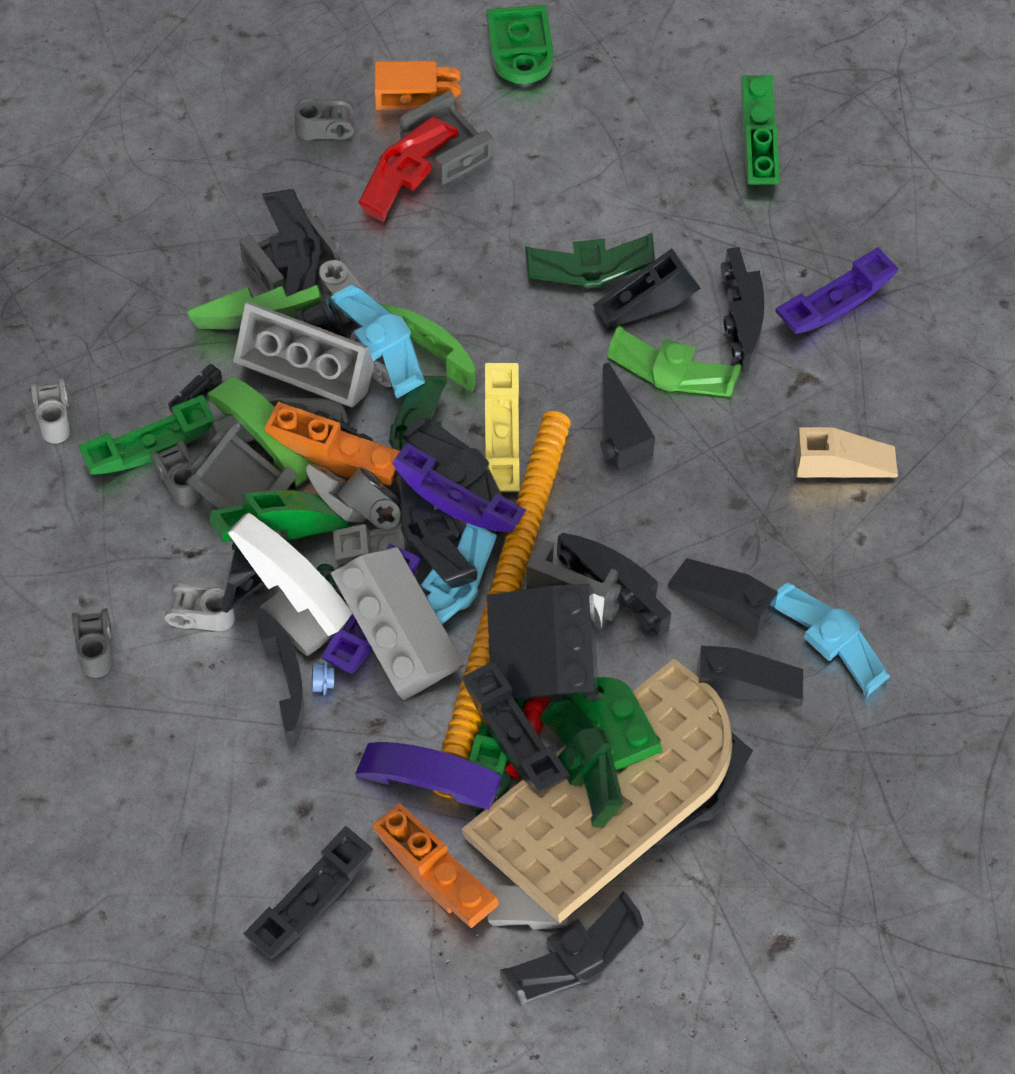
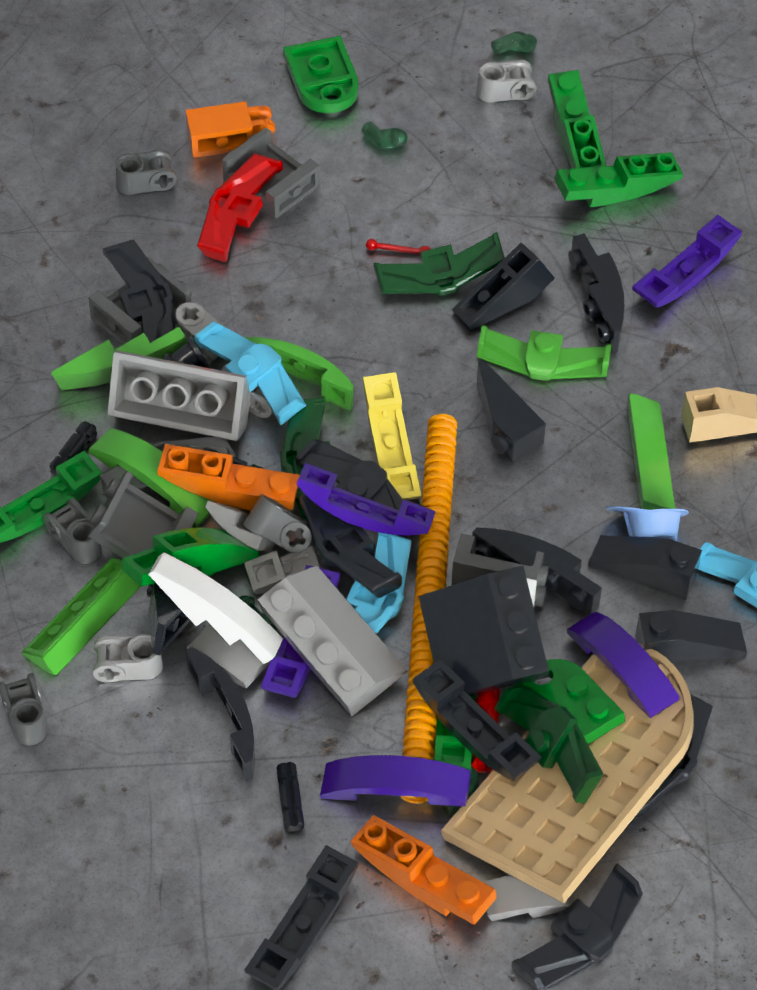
camera: 10 degrees left, 5 degrees down
medium blue plate [312,660,334,695] -> none
none -> bright green slope [21,558,141,675]
none -> black axle [276,762,304,832]
none -> clear green arm [361,121,408,150]
none -> red hinge [365,238,431,257]
none -> light grey piece [477,60,537,103]
none -> clear green arm [491,31,537,55]
none -> green slope [554,152,683,207]
none -> dark purple slope [567,611,680,718]
none -> light blue piece [606,506,689,541]
none -> bright green slope [627,393,675,510]

